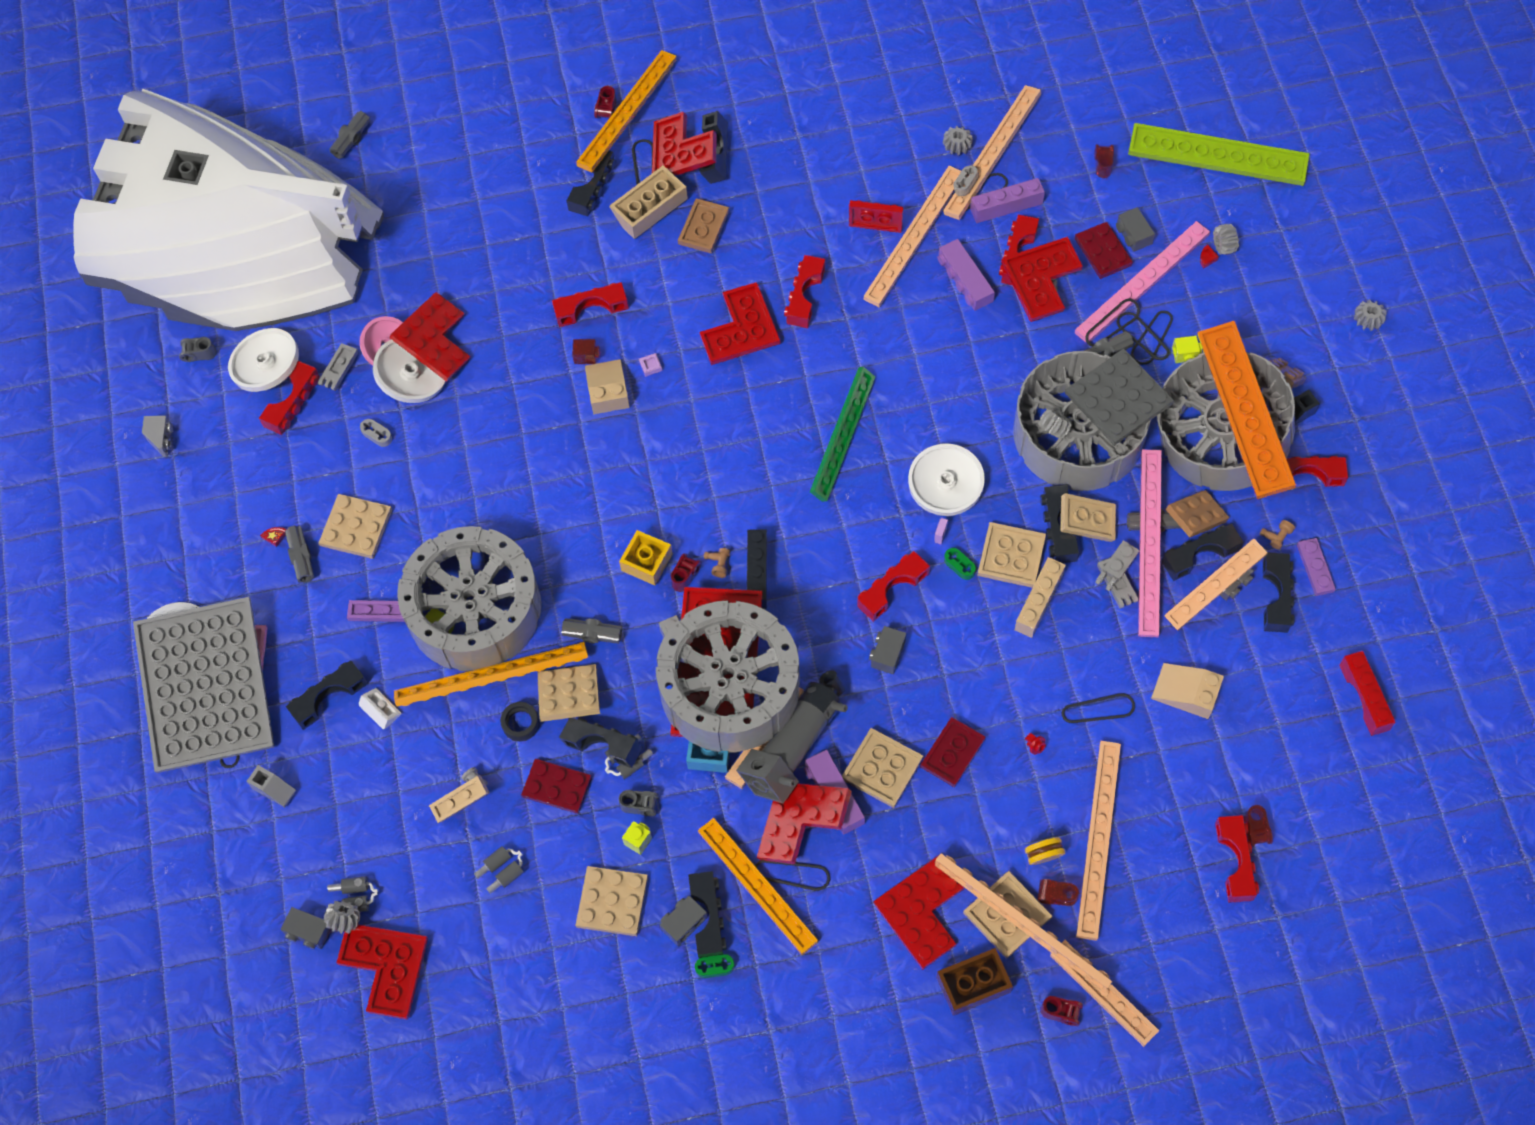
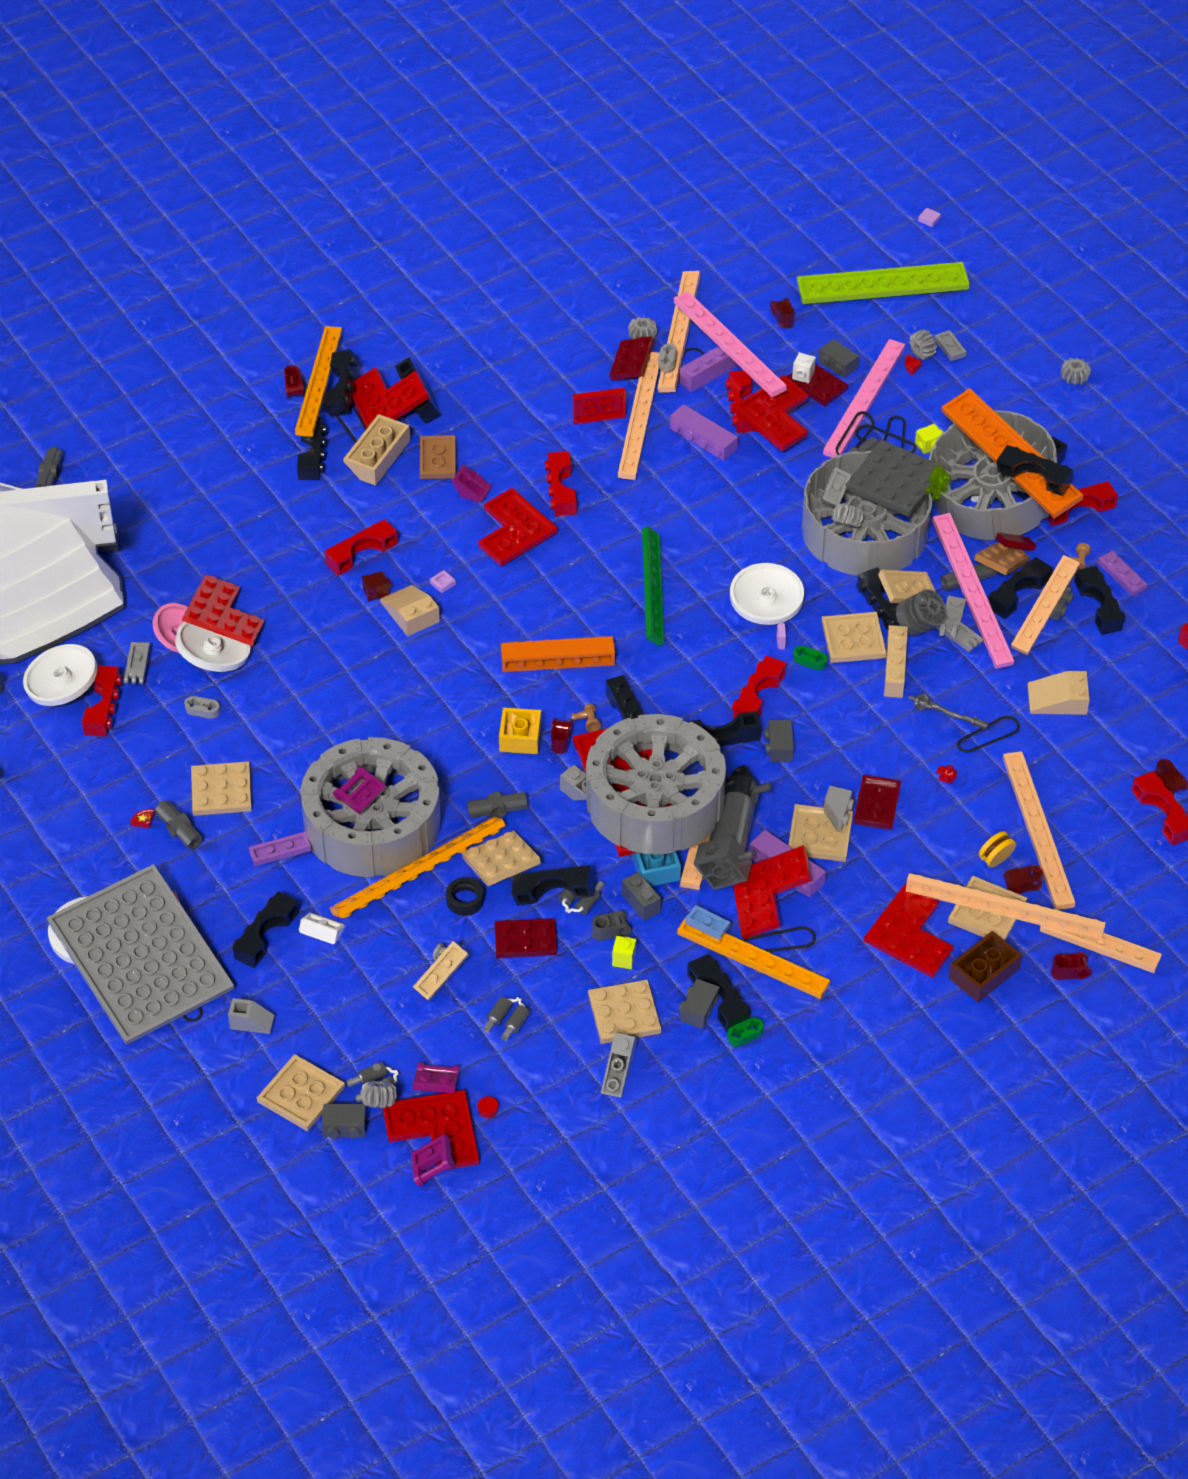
camera: 25 degrees left, 15 degrees down
none -> tan plate [257,1054,345,1132]
none -> black arch [323,349,359,417]
none -> magenta plate [333,767,386,815]
none -> magenta plate [411,1134,455,1187]
none -> magenta plate [413,1062,460,1093]
none -> magenta slope [452,464,492,503]
none -> red tile [477,1096,498,1118]
none -> orange brick [501,636,615,672]
none -> light grey slope [601,1033,638,1098]
none -> dark red plate [609,336,654,381]
none -> dark grey brick [622,872,661,921]
none -> bright pink plate [674,291,786,397]
none -> black arch [685,711,761,746]
none -> medium blue plate [685,905,730,941]
none -> white brick [792,353,815,383]
none -> light grey plate [820,467,851,507]
none -> light grey slope [824,786,855,832]
none -> dark grey wheel [896,589,946,636]
none -> flat silver piece [909,693,989,730]
none -> lavender tile [918,208,941,227]
none -> clear neon green plate [925,465,950,500]
none -> light grey plate [934,330,967,361]
none -> black arch [996,445,1074,496]
none -> dark red tile [996,532,1036,551]

